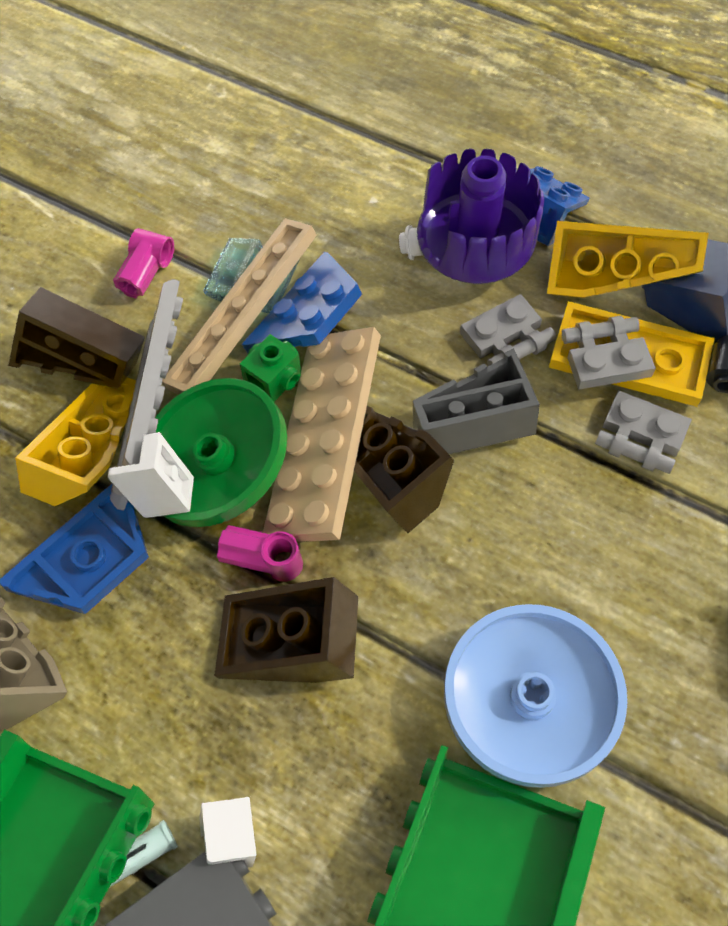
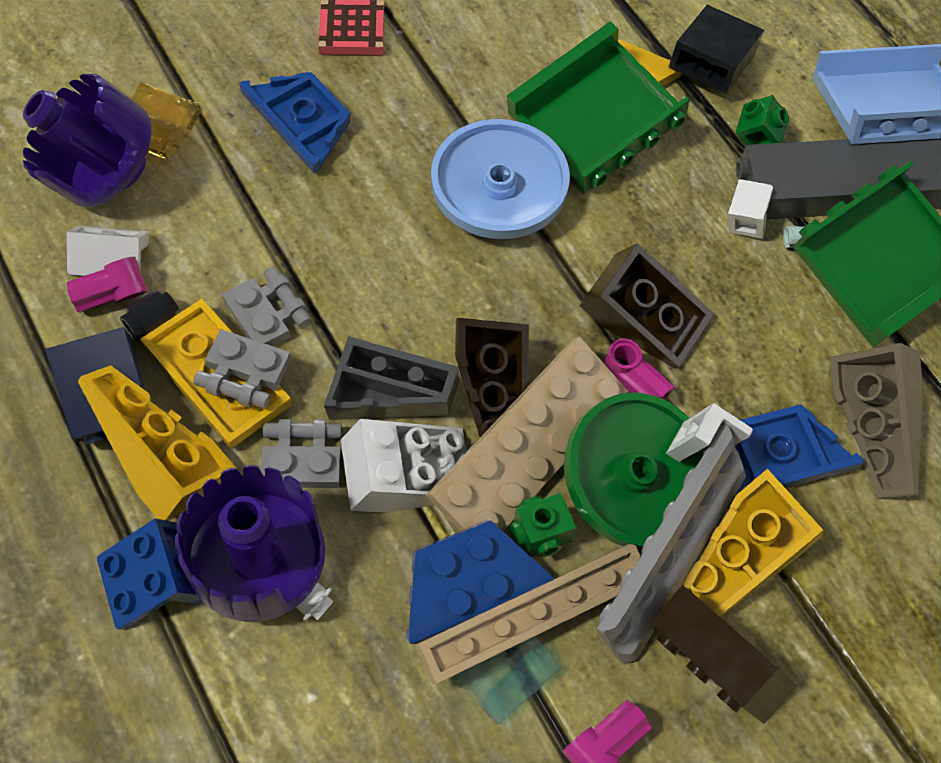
camera: 155 degrees left, 0 degrees up
none -> white slope [341,419,467,513]

